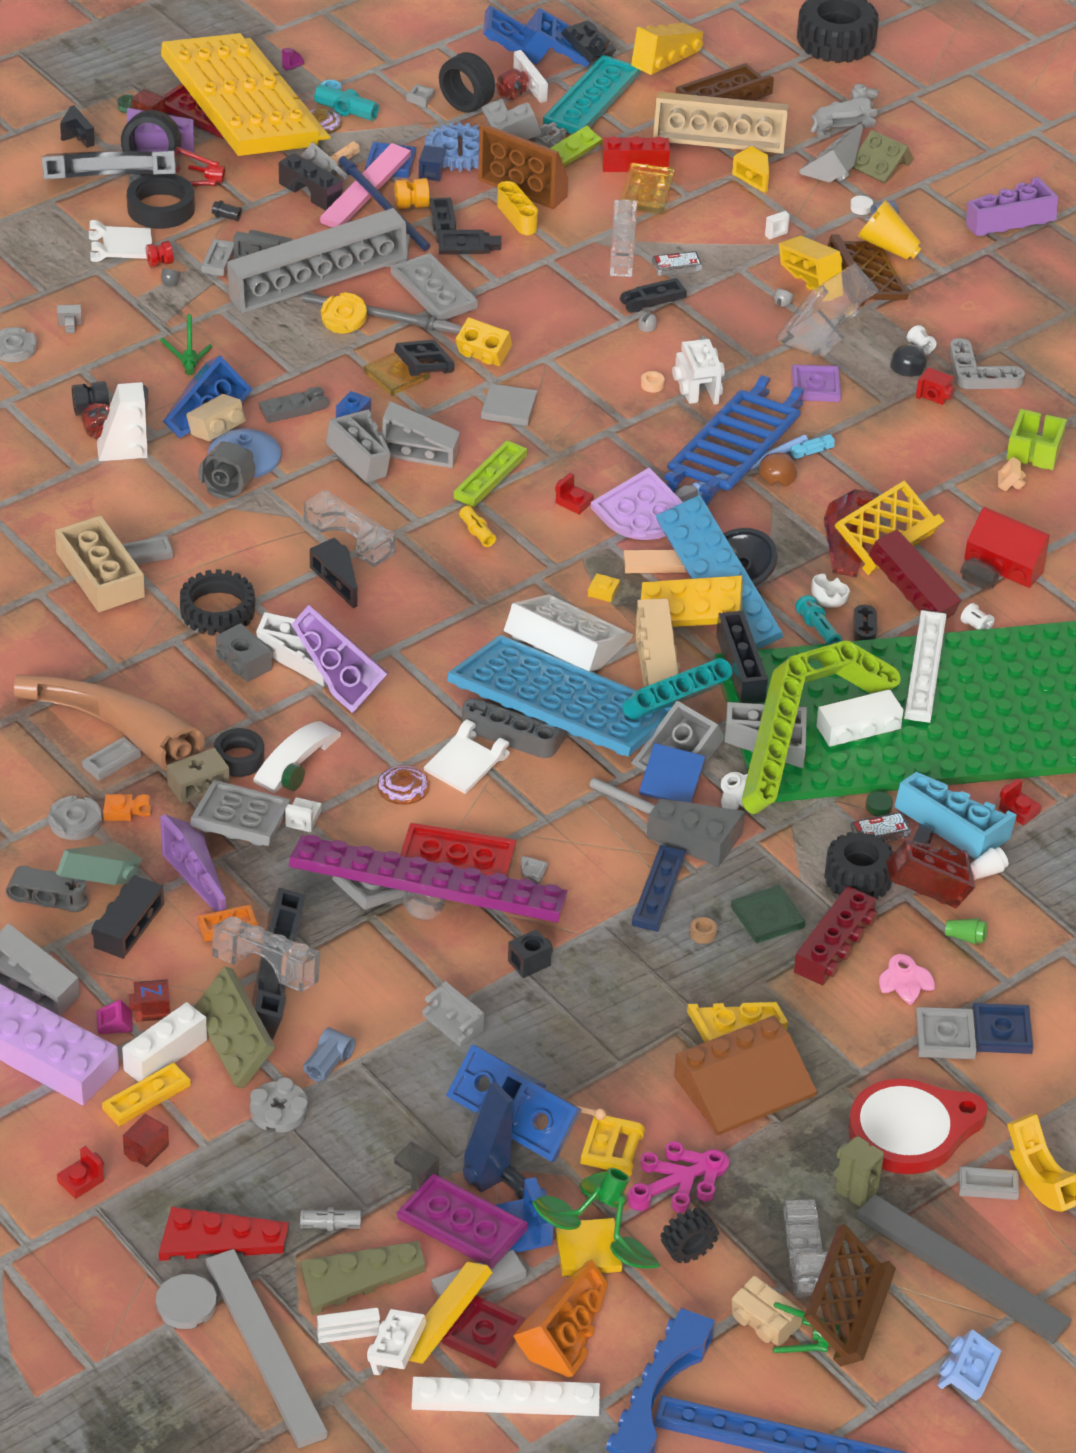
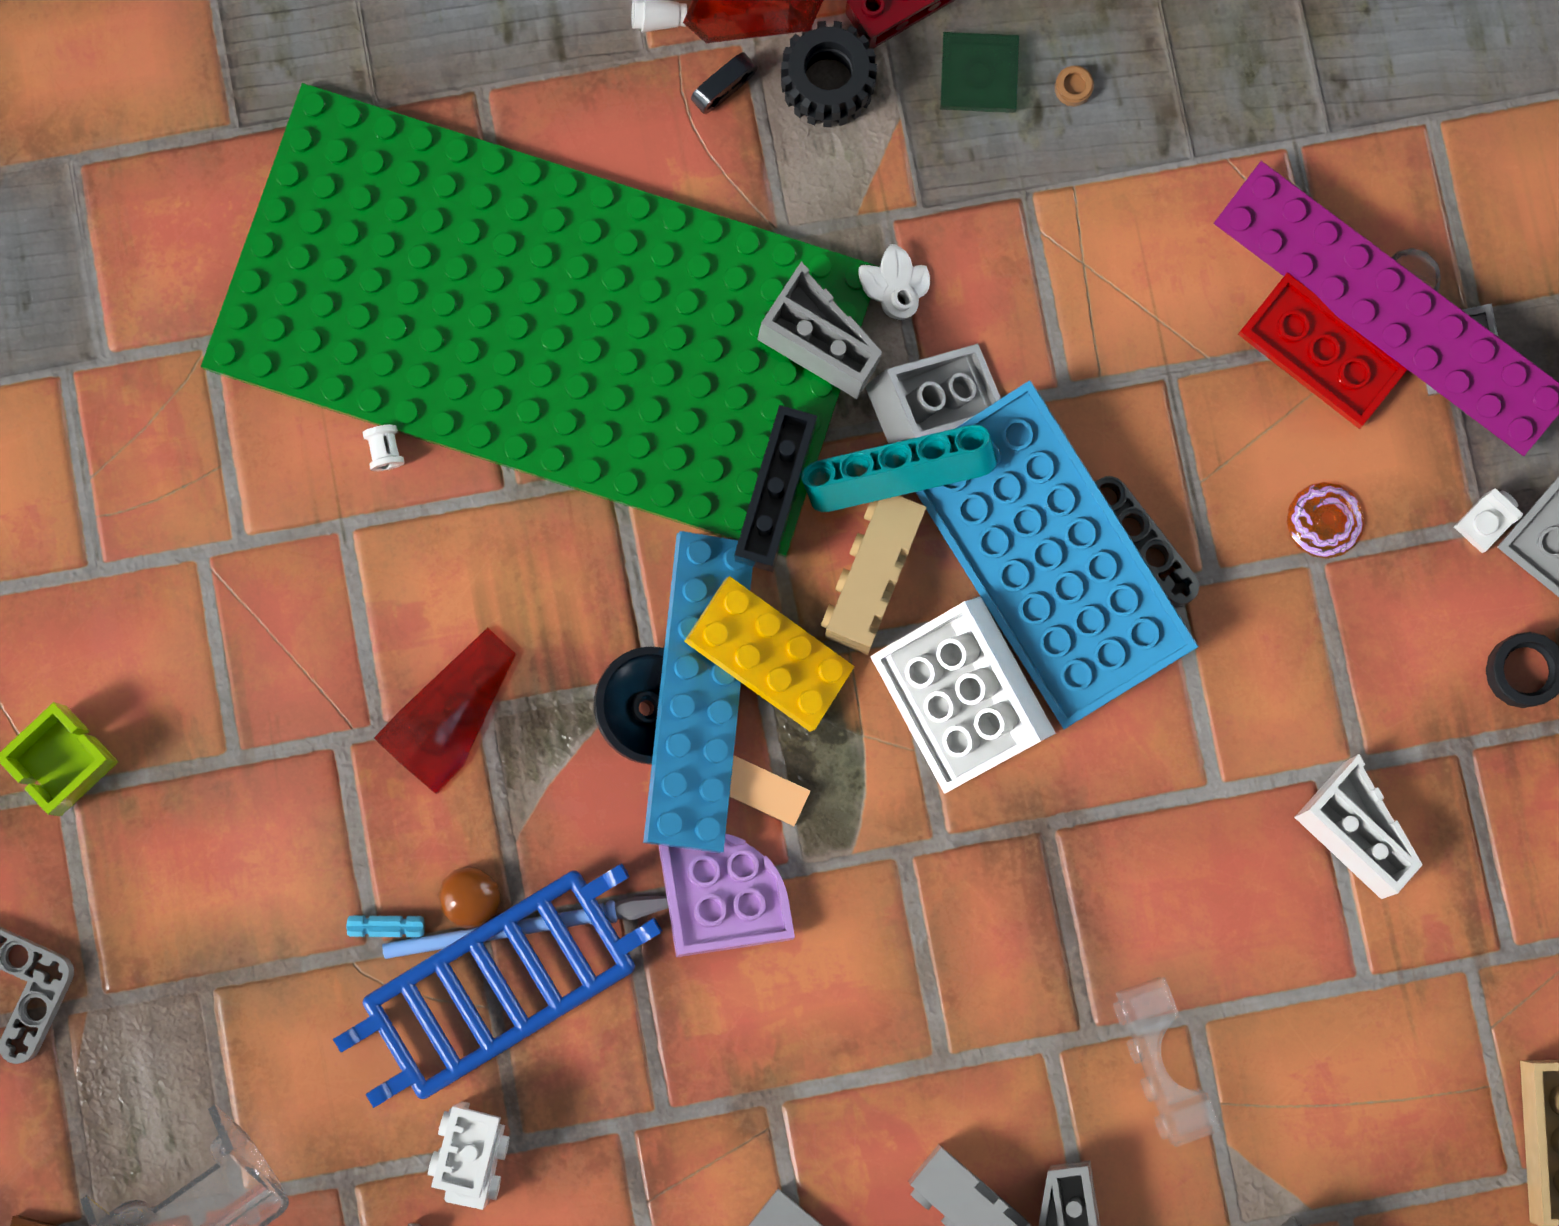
camera: 150 degrees left, 40 degrees up
light grey tile [122,536,173,565] -> none
black tyre [180,569,255,636] -> none
dark grey brick [215,623,272,682] -> none
white slope [253,721,341,794] -> none
dark green tile [281,763,305,791] -> none
medium lavender wedge [291,605,389,713] -> none
black slope [310,538,358,608] -> none
light grey hinge [422,981,484,1047] -> none
white flag [424,719,510,794] -> none
lime plate [454,440,527,507] -> none
yellow pin [459,506,496,547] -> none
black brick [508,929,553,978] -> none
light grey tile [521,856,548,884] -> none
red bracket [555,473,594,515] -> none
yellow plate [588,573,620,602] -> none
light grey bar [589,778,655,814] -> none
dark blue tile [632,845,686,932] -> none
blue tile [639,743,706,803] -> none
light nougat tile [641,371,665,392] -> none
dark grey wedge [647,799,745,867] -> none
lime beam [742,641,901,814] -> none
medium lavender tile [791,365,841,402] -> none
teal pin [795,595,843,645] -> none
white hair [811,573,850,608] -> none
white brick [816,690,903,747] -> none
yellow fence [835,480,945,575] -> none
tile [850,812,911,842] -> none
black beam [853,604,877,641] -> none
dark green tile [866,791,893,817] -> none
dark red brick [869,529,962,619] -> none
black hair [890,344,927,377] -> none
medium azure wedge [894,772,1017,859] -> none
white tile [904,610,946,723] -> none
white bush [907,325,937,355] -> none
red brick [916,367,955,405] -> none
clear smoke brick [960,557,1000,590] -> none
red slope [964,507,1050,588] -> none
light nougat tile [998,457,1026,491] -> none
red bracket [999,779,1042,826] -> none

